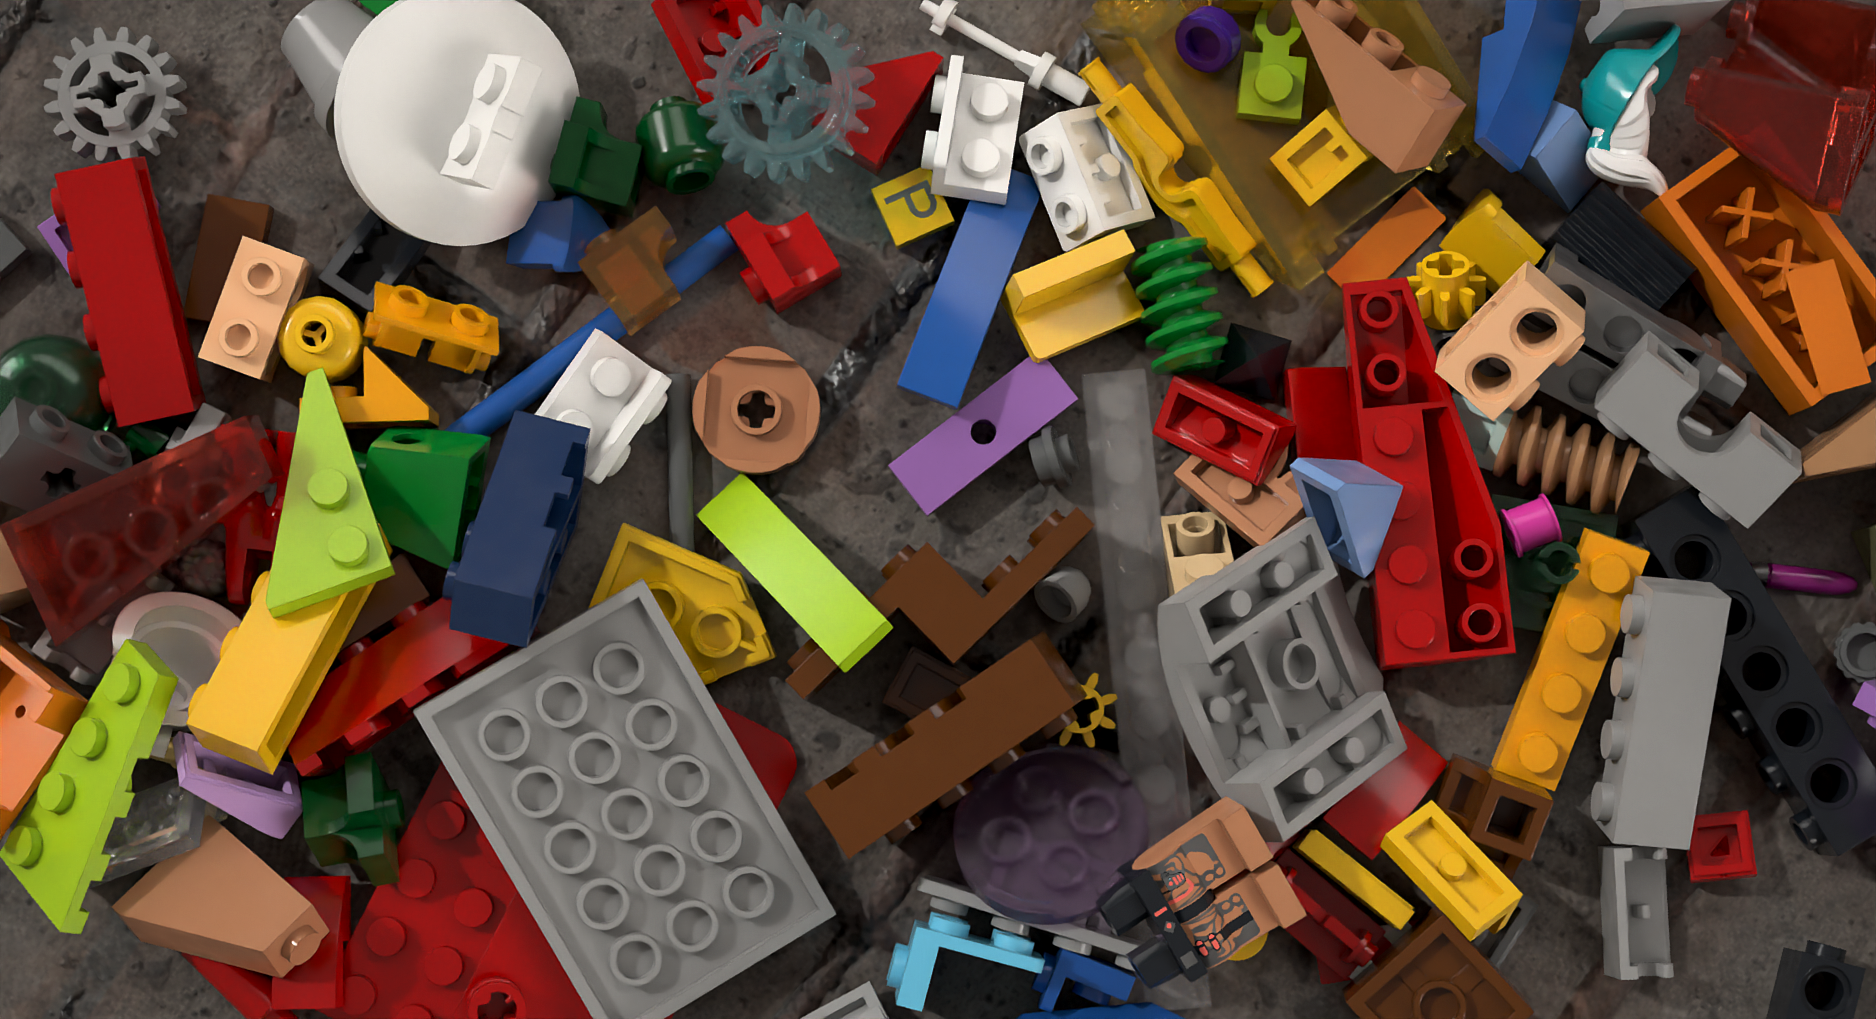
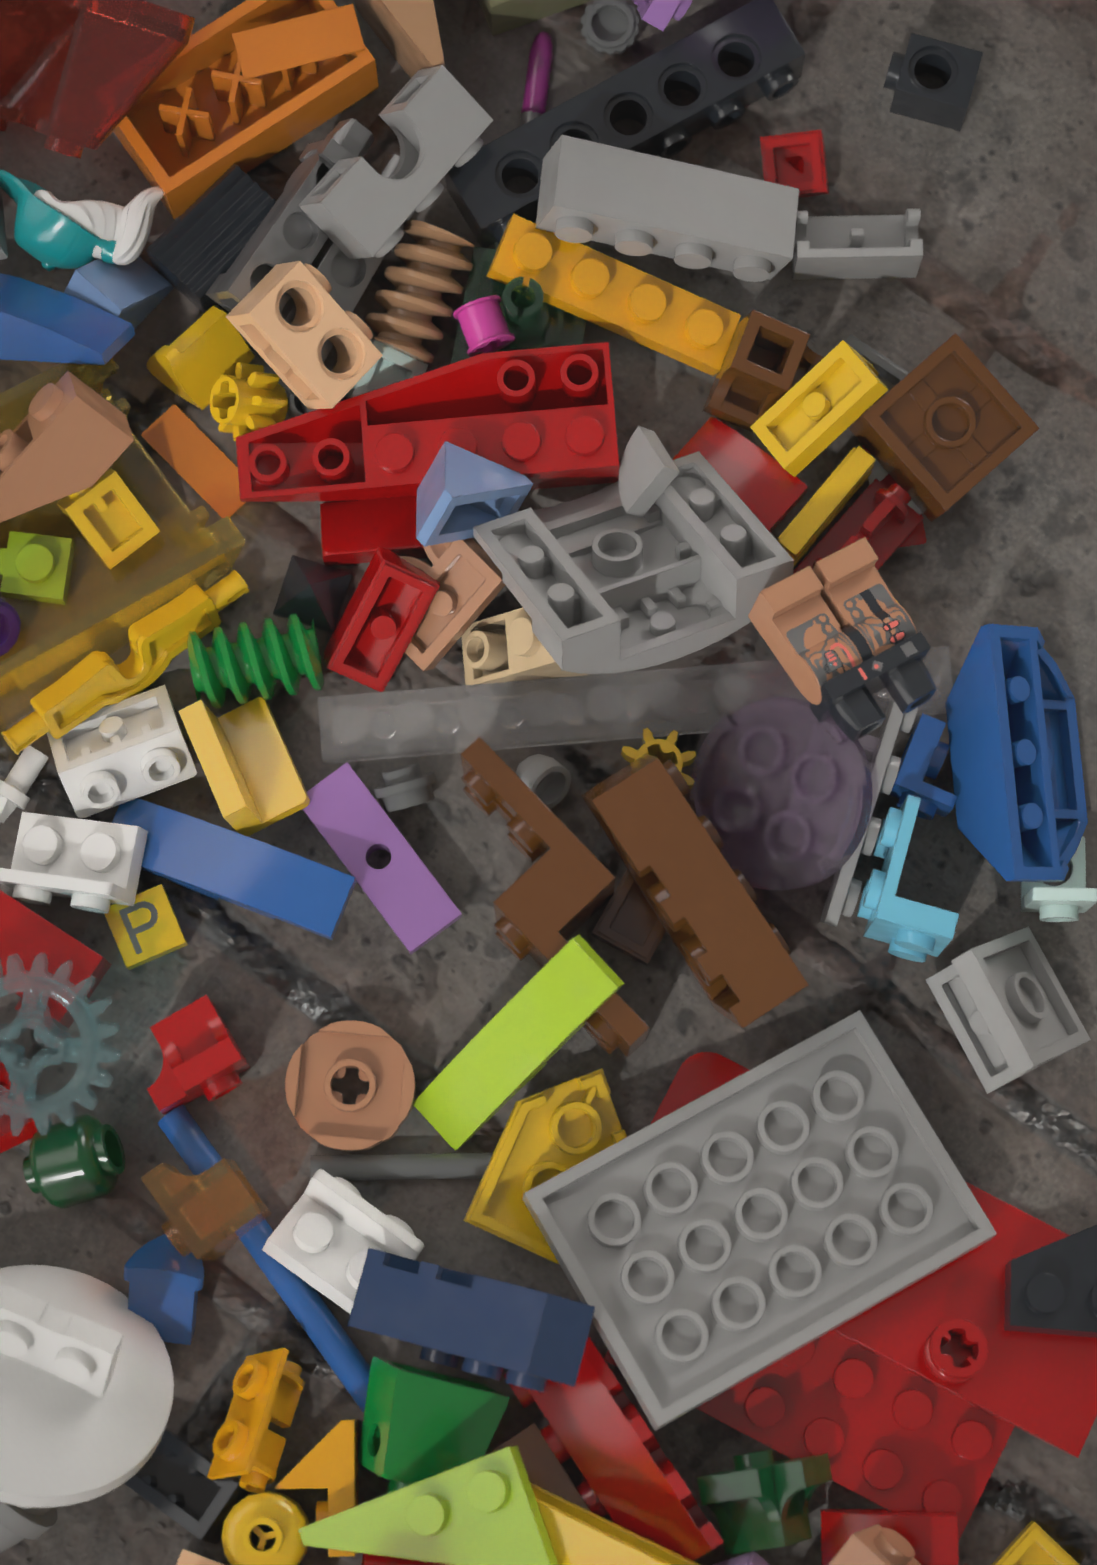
camera: 85 degrees left, 5 degrees down
dark green brick [548,96,645,218] -> none
none -> light grey tile [619,426,680,518]

